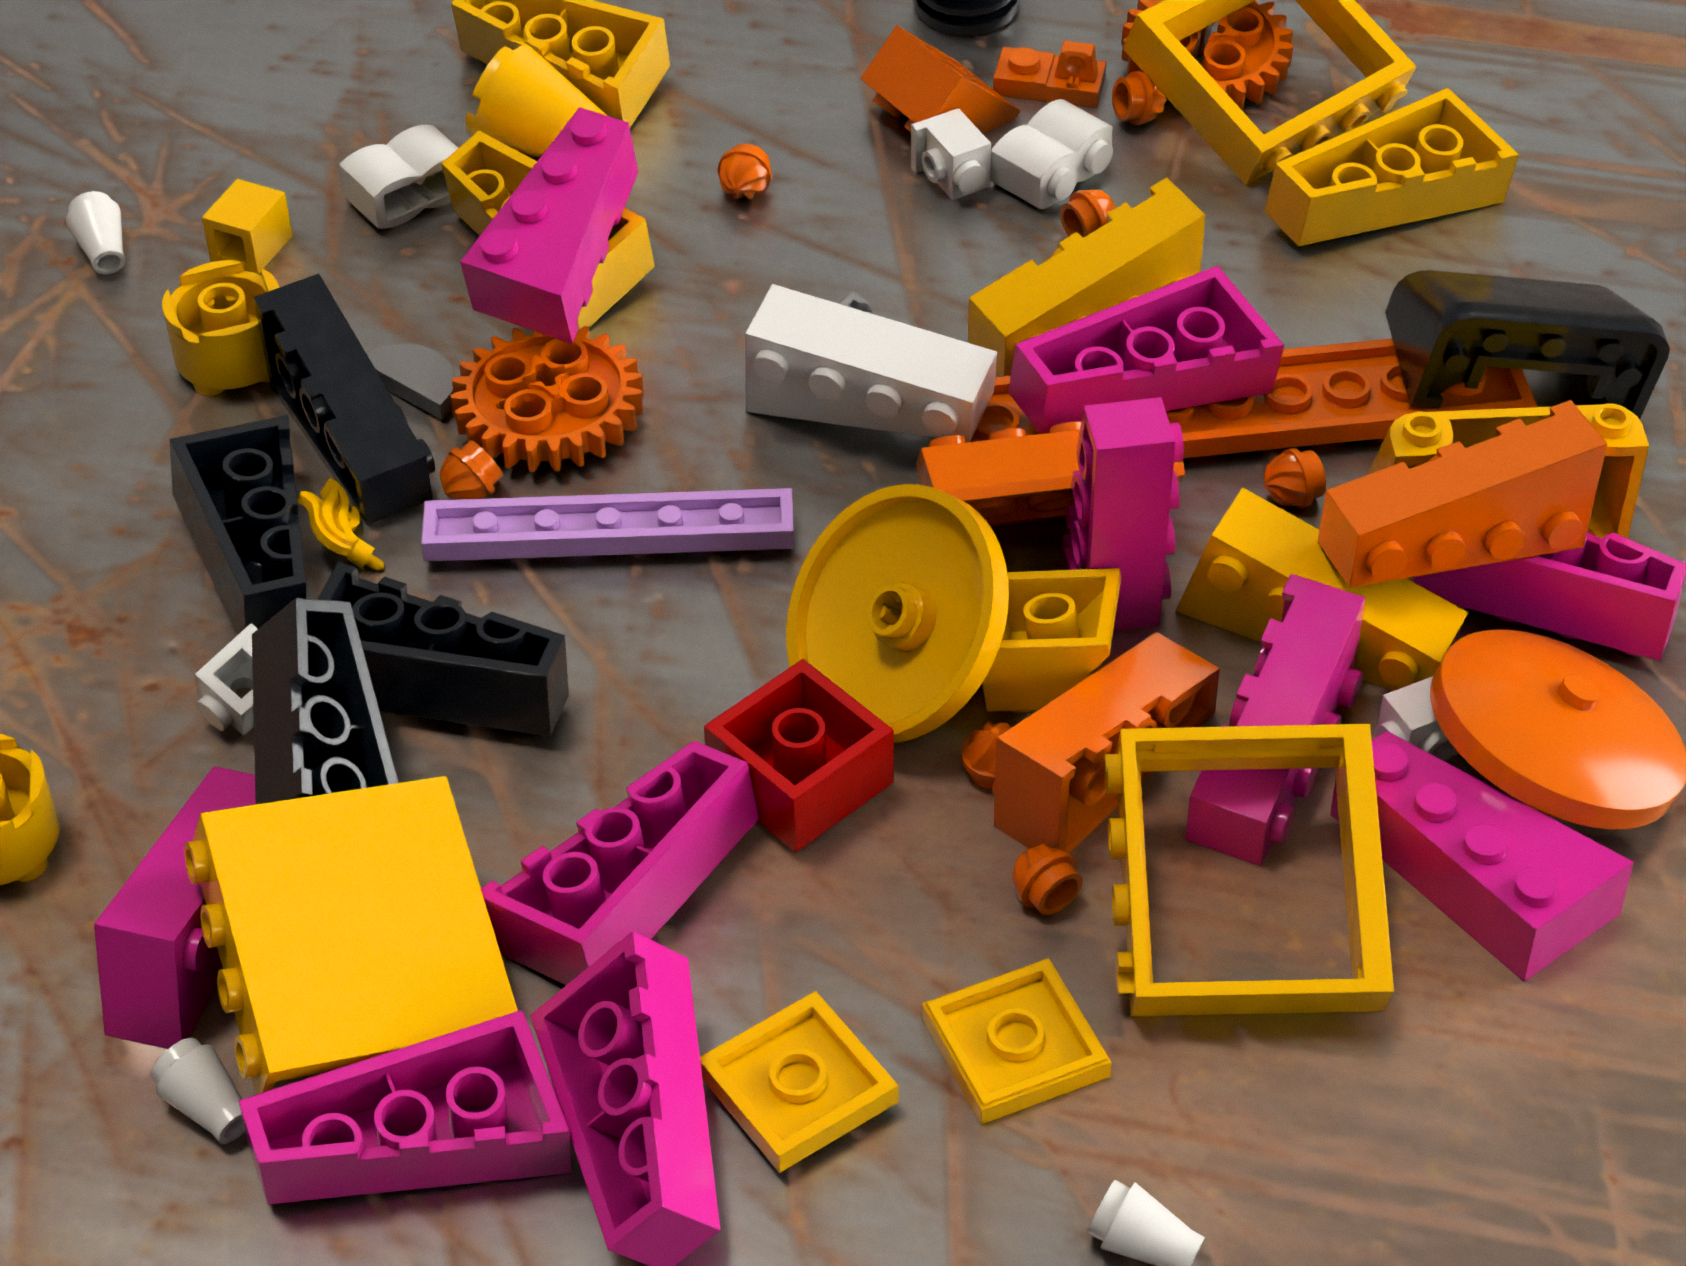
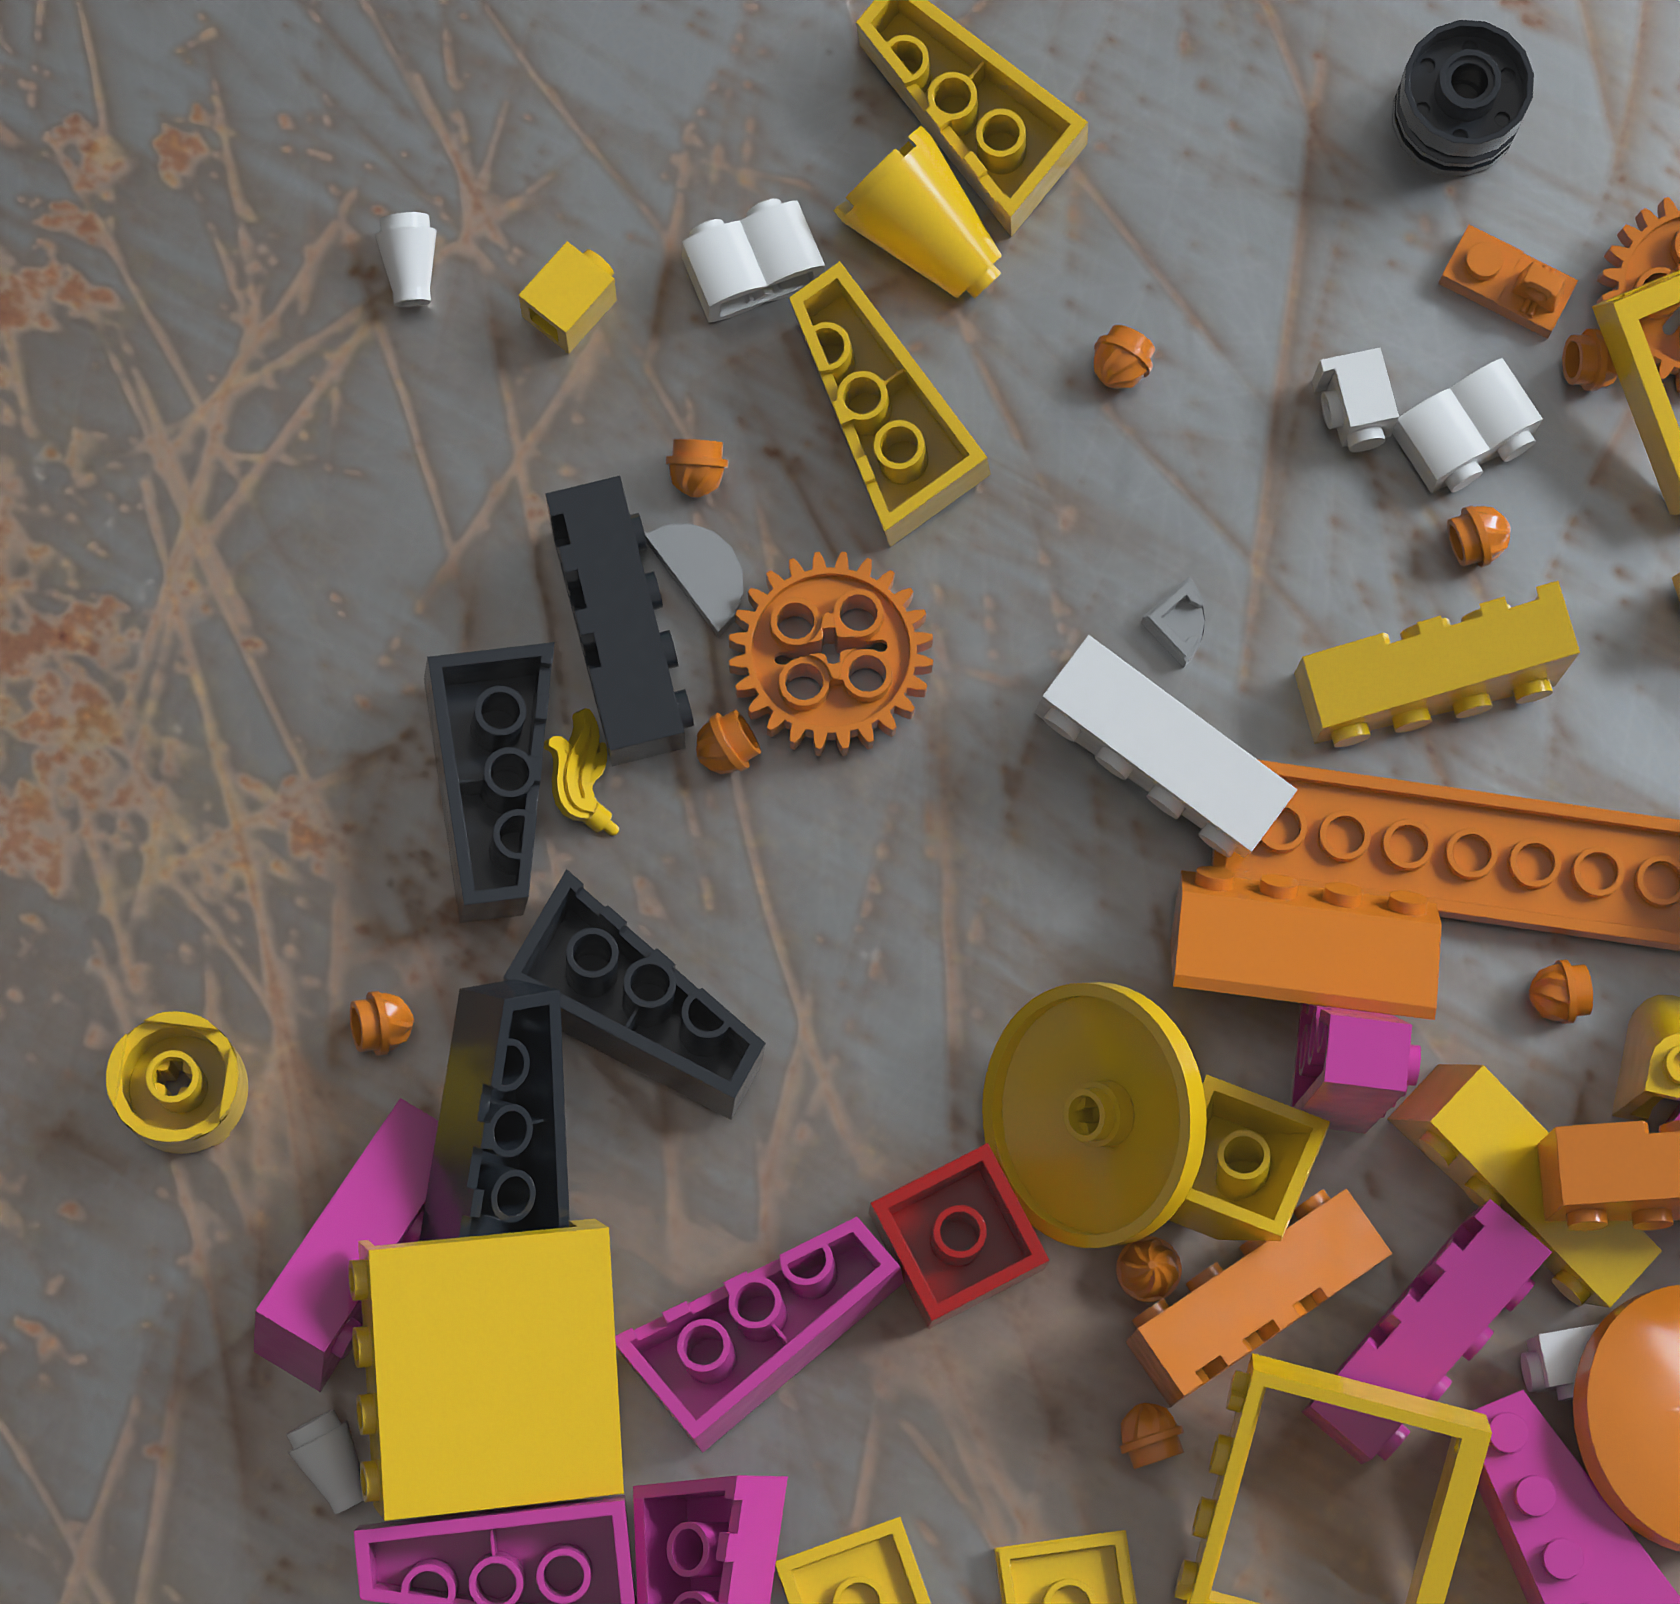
camera: 10 degrees right, 30 degrees up
yellow brick [162,260,279,396] -> none
white brick [195,623,257,736] -> none
lavender plate [421,488,794,561] -> none
dark pink wedge [460,107,638,344] -> none
orange slope [860,25,1020,134] -> none
dark pink wedge [1008,266,1284,433] -> none
none -> orange plate [350,991,414,1056]
none -> orange plate [666,439,728,498]

